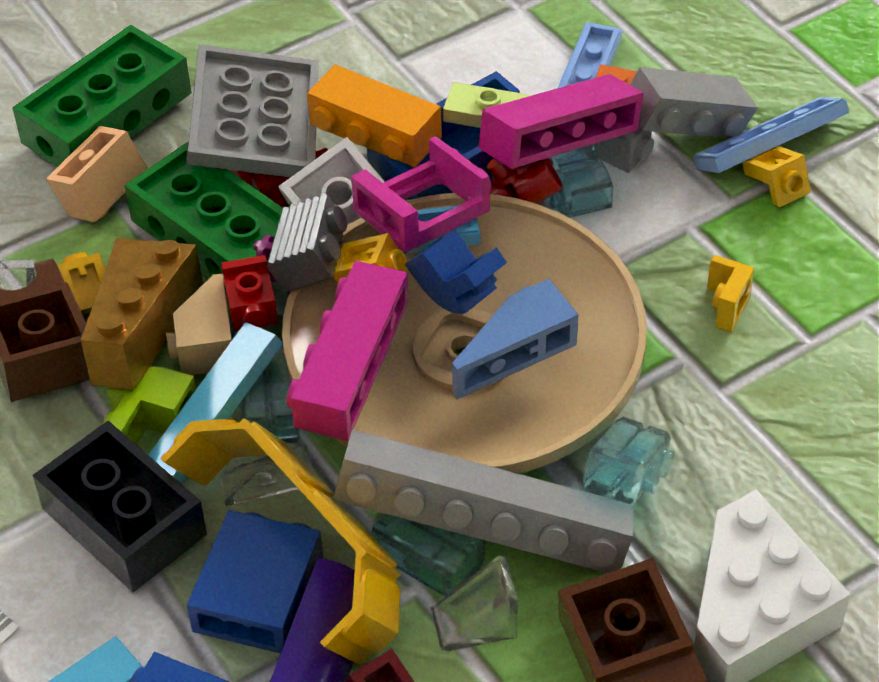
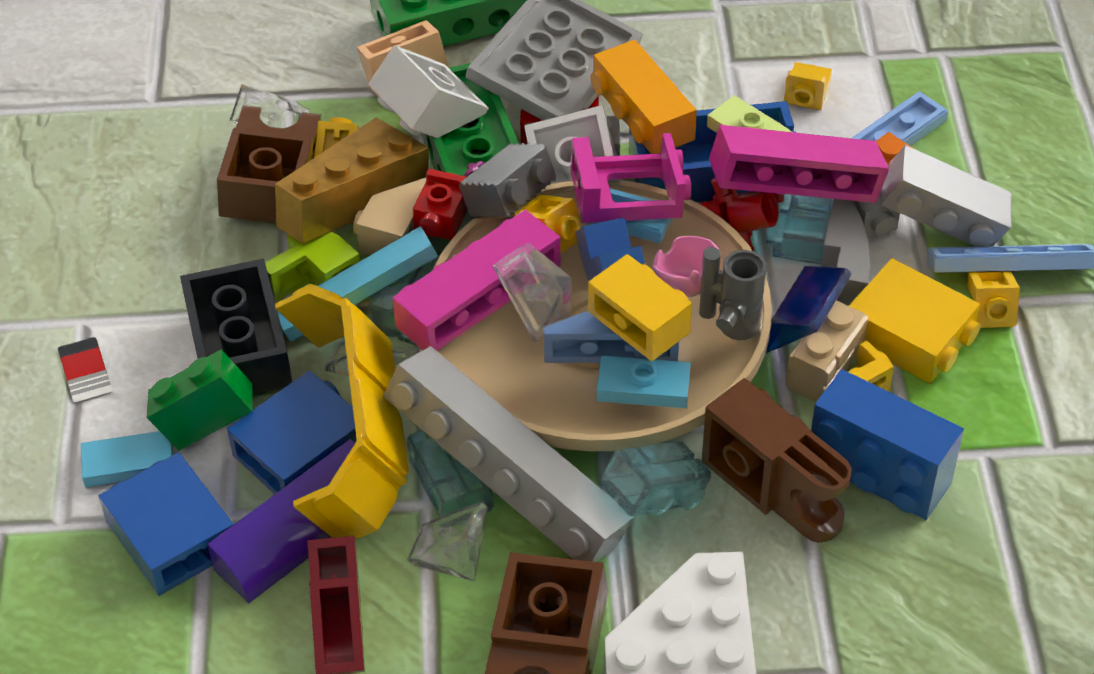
camera: 30 degrees right, 0 degrees up
none -> green brick [146,349,252,451]
none -> white slope [368,45,489,138]
none -> clear slope [492,243,572,342]
none -> yellow brick [588,254,692,362]
none -> medium azure plate [597,355,691,409]
none -> bright pink hair [652,236,719,297]
none -> dark grey pin [699,247,768,340]
none -> reddish brown brick [702,378,851,543]
none -> clear blue slope [765,266,852,354]
none -> yellow bracket [784,62,832,110]
none -> tan brick [786,300,869,402]
none -> blue brick [811,369,964,520]
none -> light grey slope [820,199,870,306]
none -> yellow brick [849,258,981,384]

